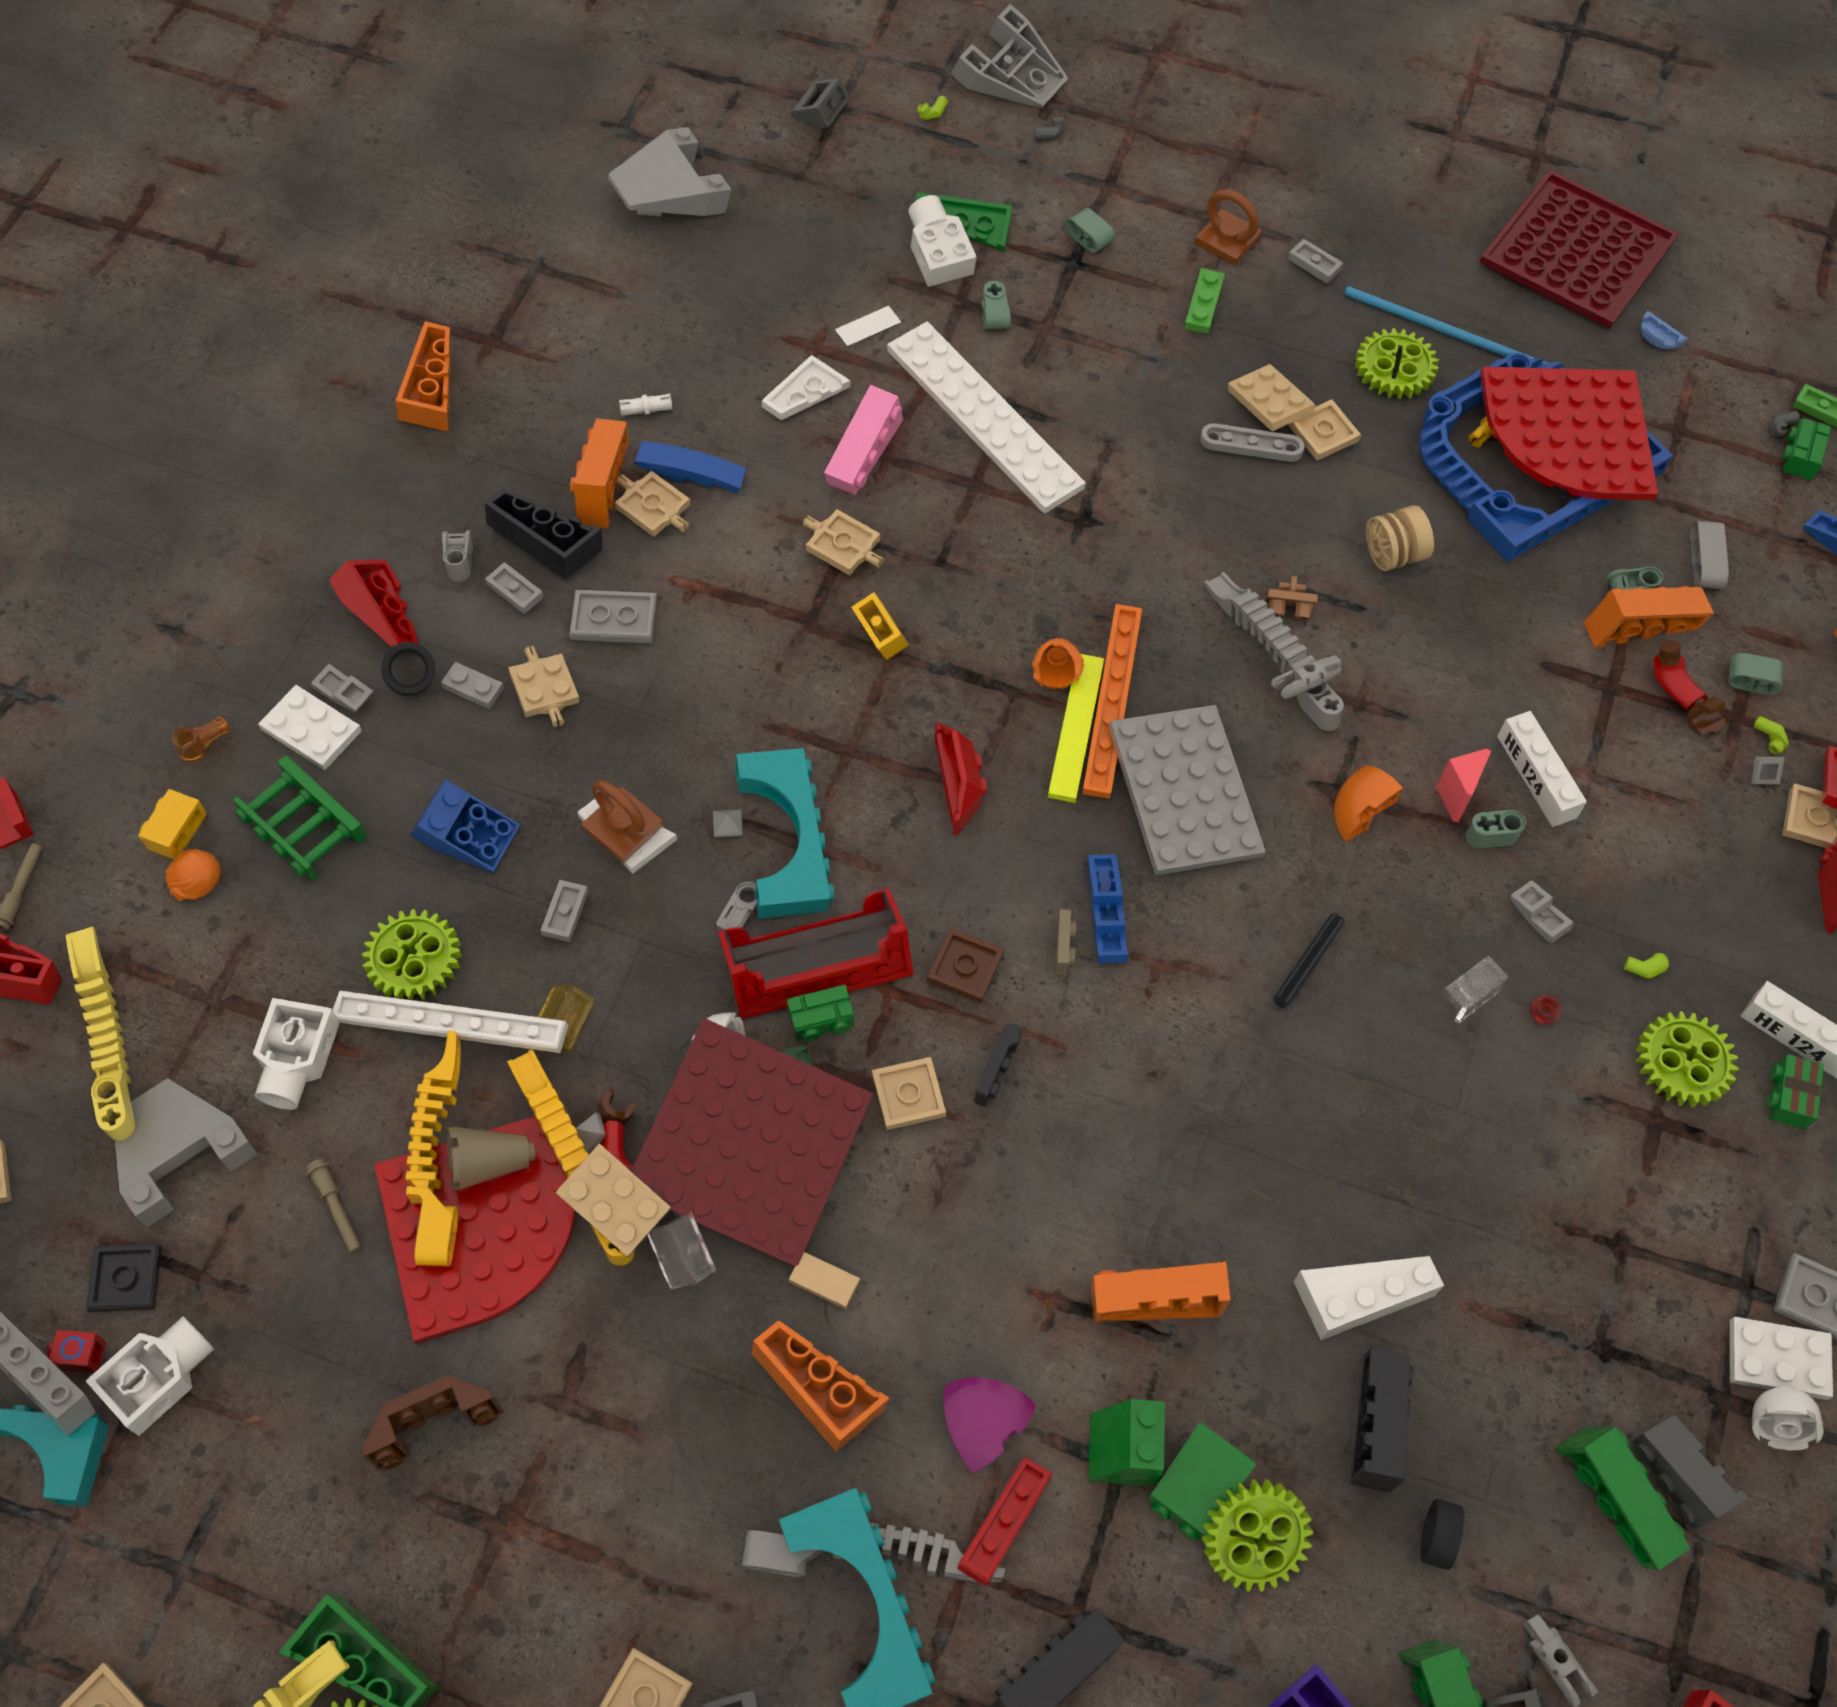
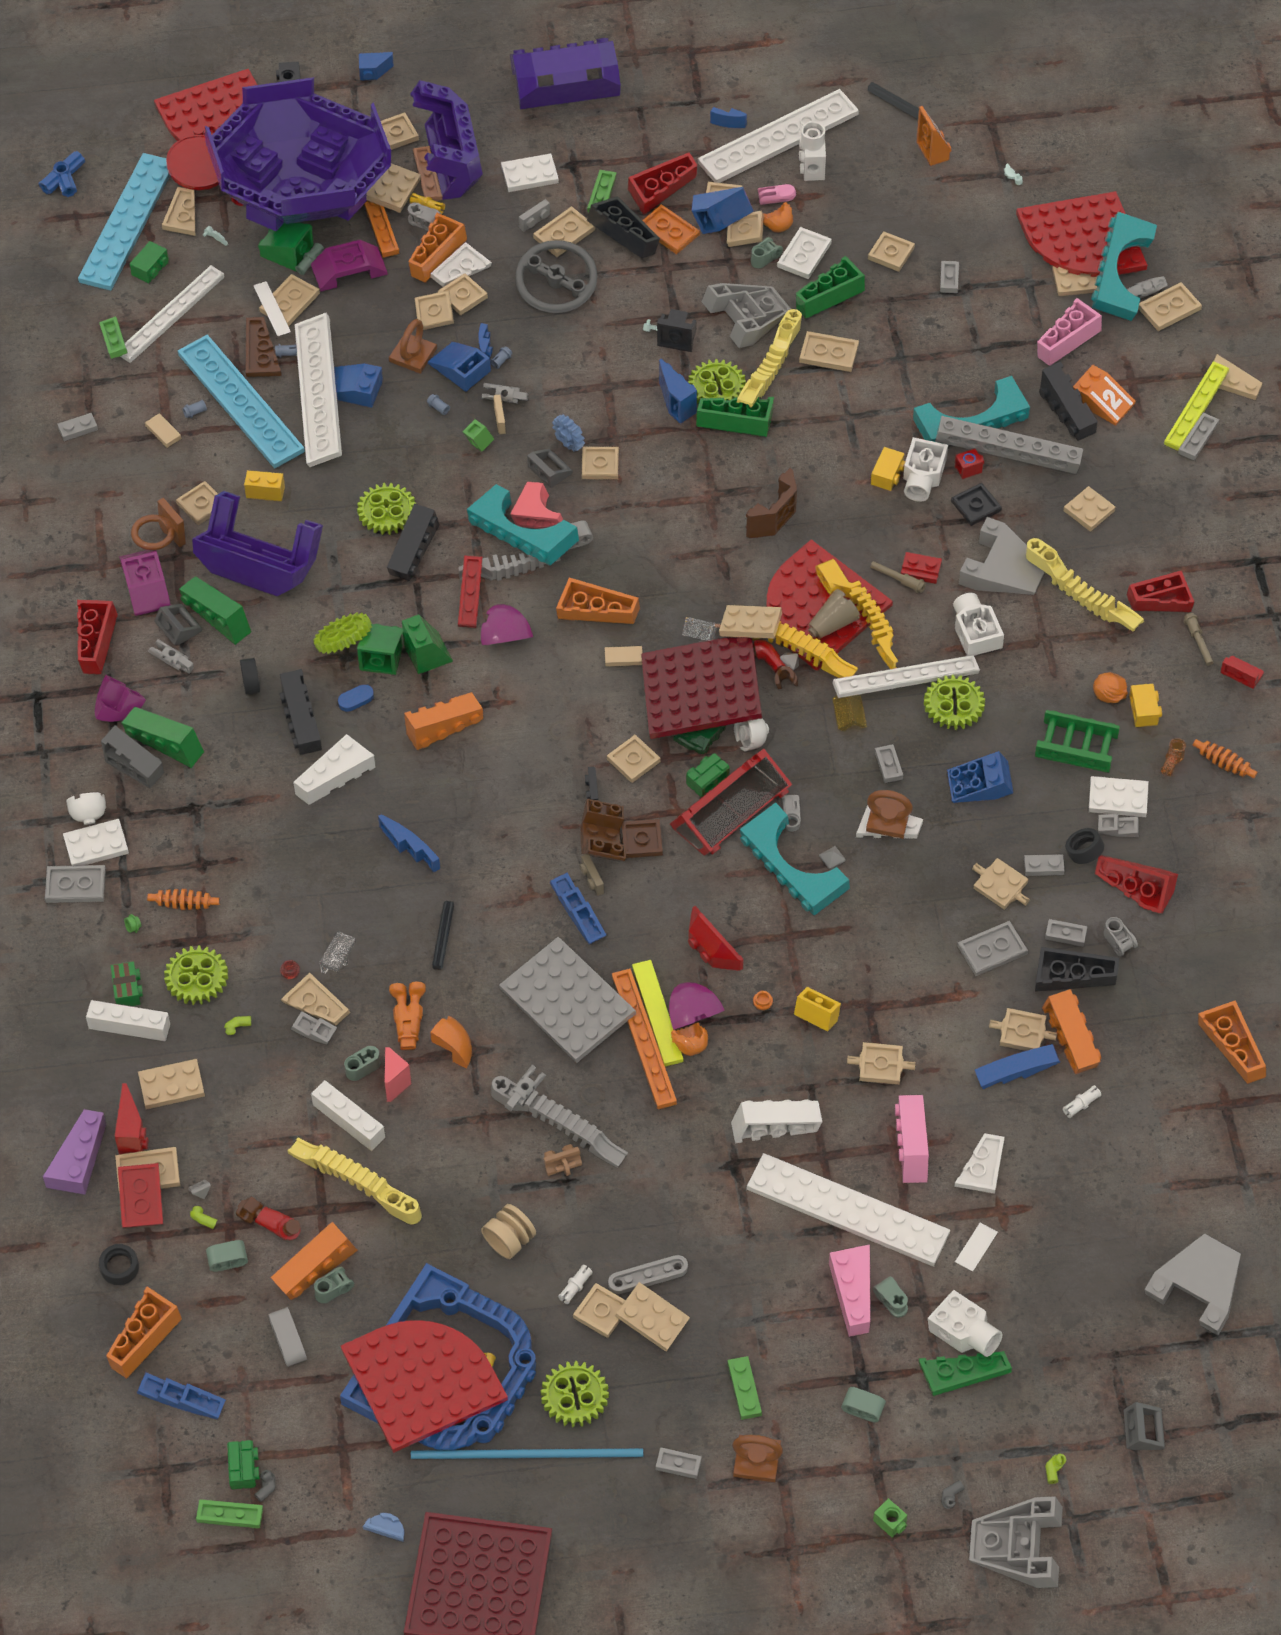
camera: 155 degrees right, 5 degrees down
none -> magenta brick [95,675,146,722]
none -> bright green plate [124,914,141,933]
none -> tan plate [138,1059,205,1109]
none -> orange piece [147,889,220,910]
none -> tan wing [281,973,350,1026]
none -> light yellow piece [287,1138,422,1224]
none -> blue tile [338,685,374,712]
none -> blue slope [378,814,440,872]
none -> orange piece [389,982,426,1050]
none -> coral arch [510,482,563,529]
none -> white pin [558,1265,593,1304]
none -> reddish brown slope [581,799,626,862]
none -> magenta brick [669,982,725,1030]
none -> white wedge [731,1100,822,1143]
none -> orange plate [753,991,773,1010]
none -> bright pink wedge [829,1245,870,1337]
none -> yellow brick [871,447,906,491]
none -> bright green brick [873,1498,907,1537]
none -> red plate [901,552,942,584]
none -> orange piece [1193,739,1258,779]

